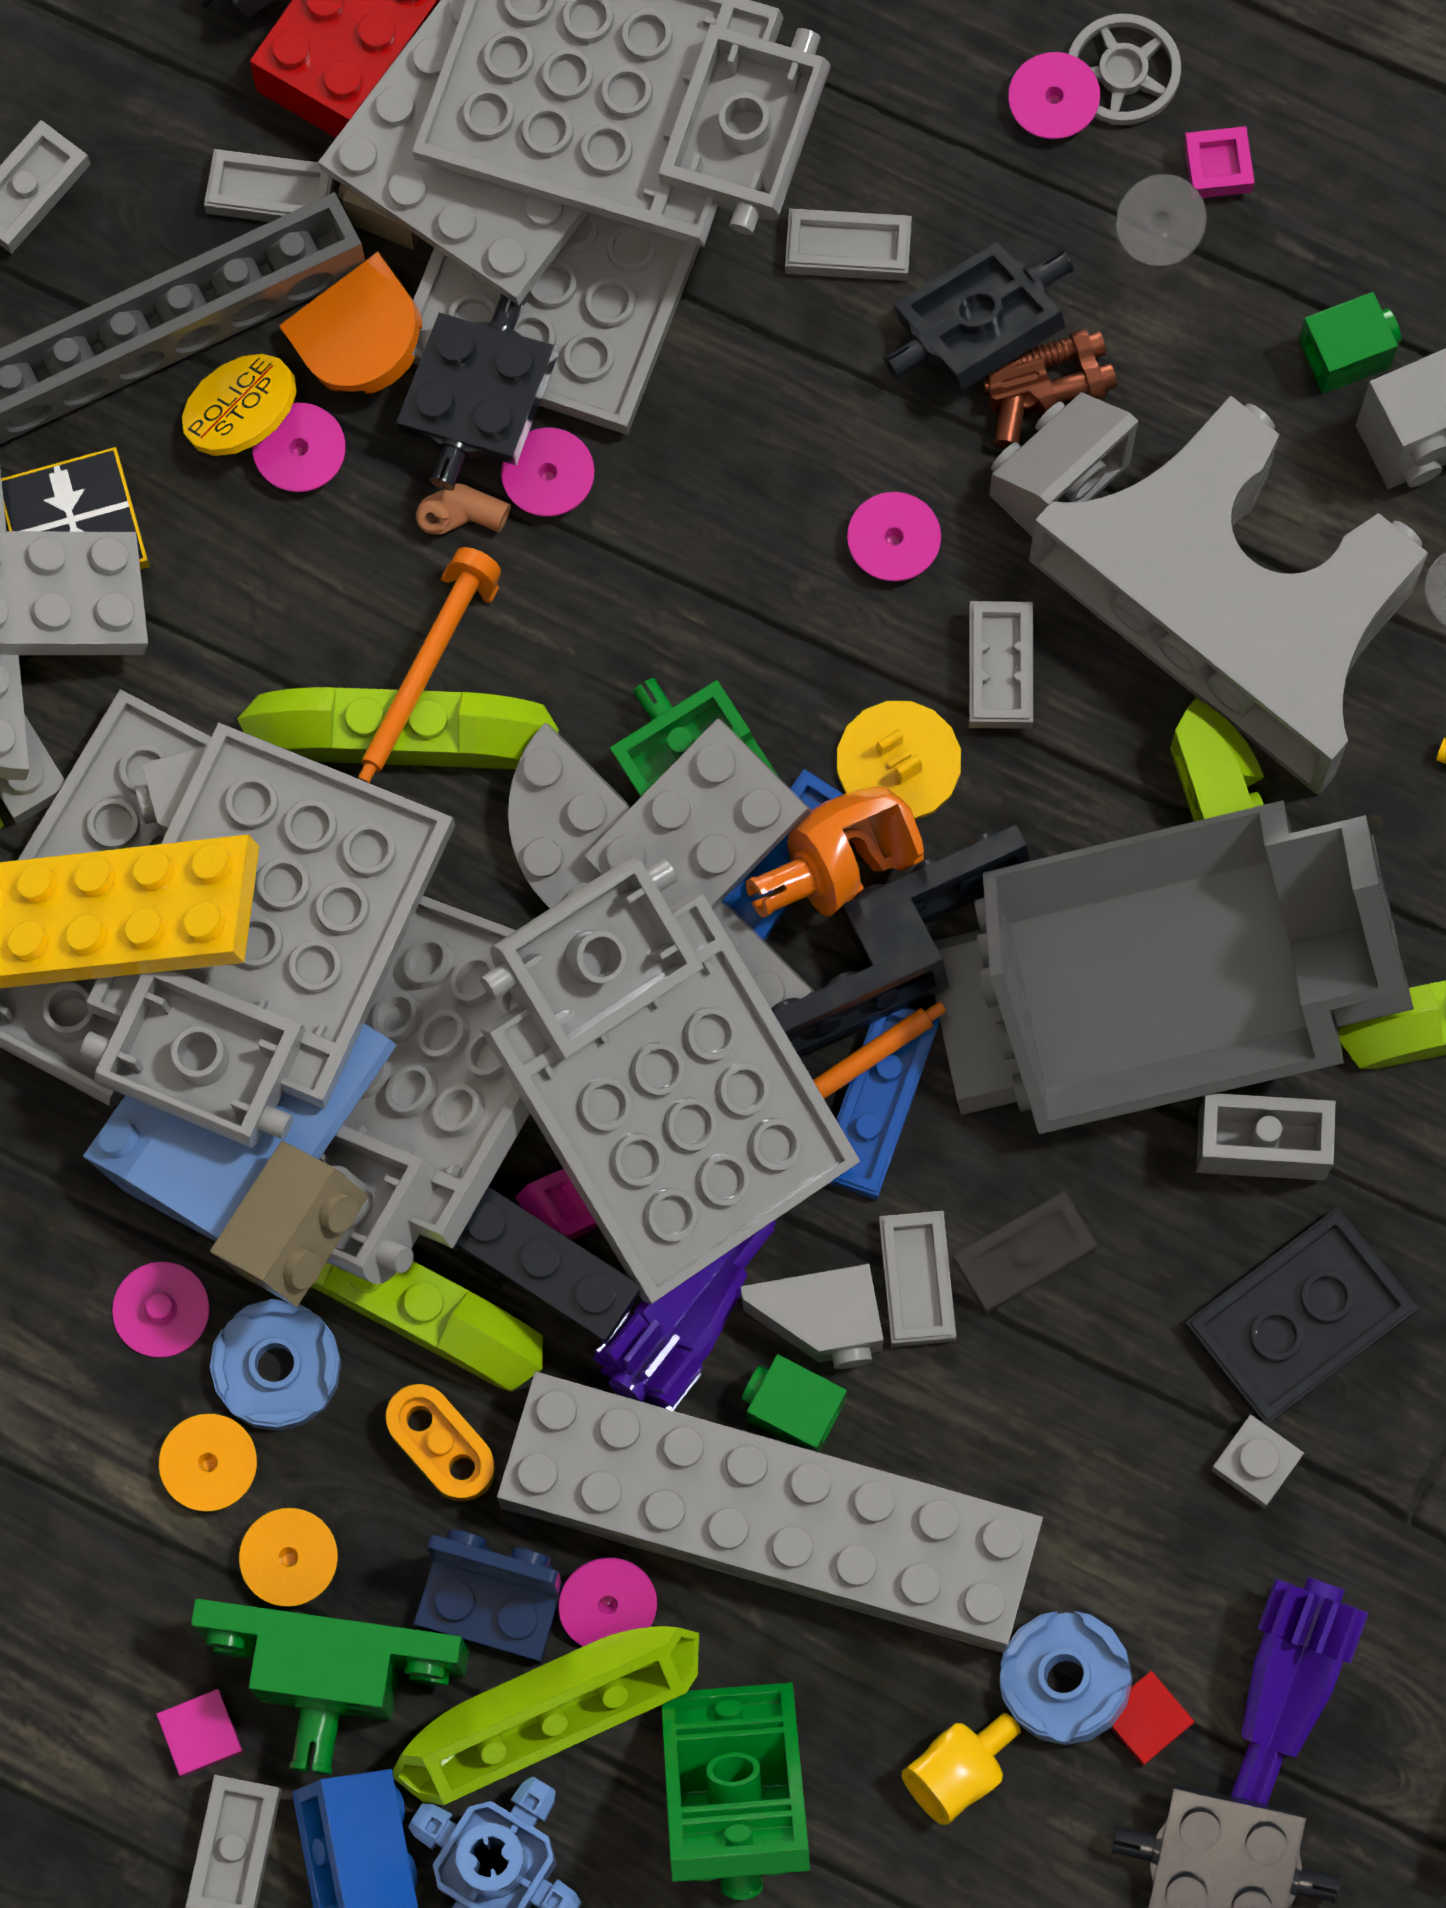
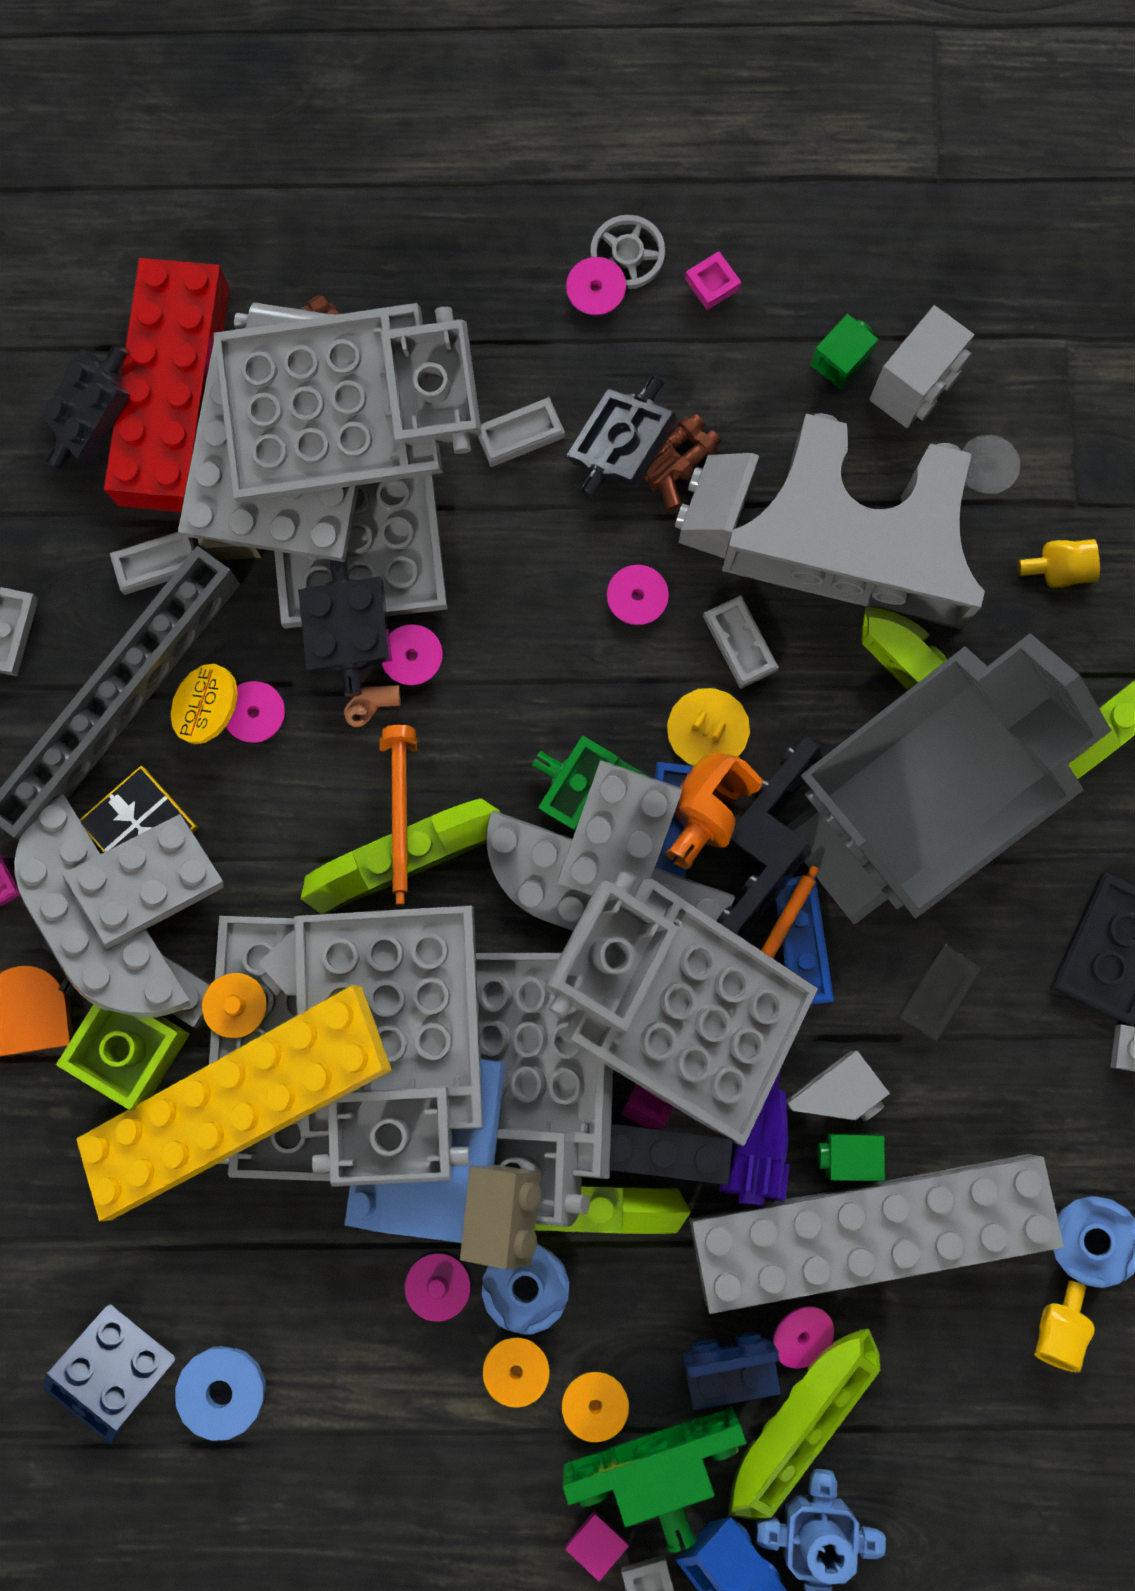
camera: 25 degrees left, 5 degrees up
orange tile [279,252,423,394] -> none
light orange plate [386,1384,495,1502] -> none
green brick [662,1682,810,1900] -> none
light grey tile [879,1211,956,1347] -> none
clear piece [1116,174,1207,266] -> none
light grey brick [1196,1093,1336,1181] -> none
none -> light orange piece [202,973,267,1038]

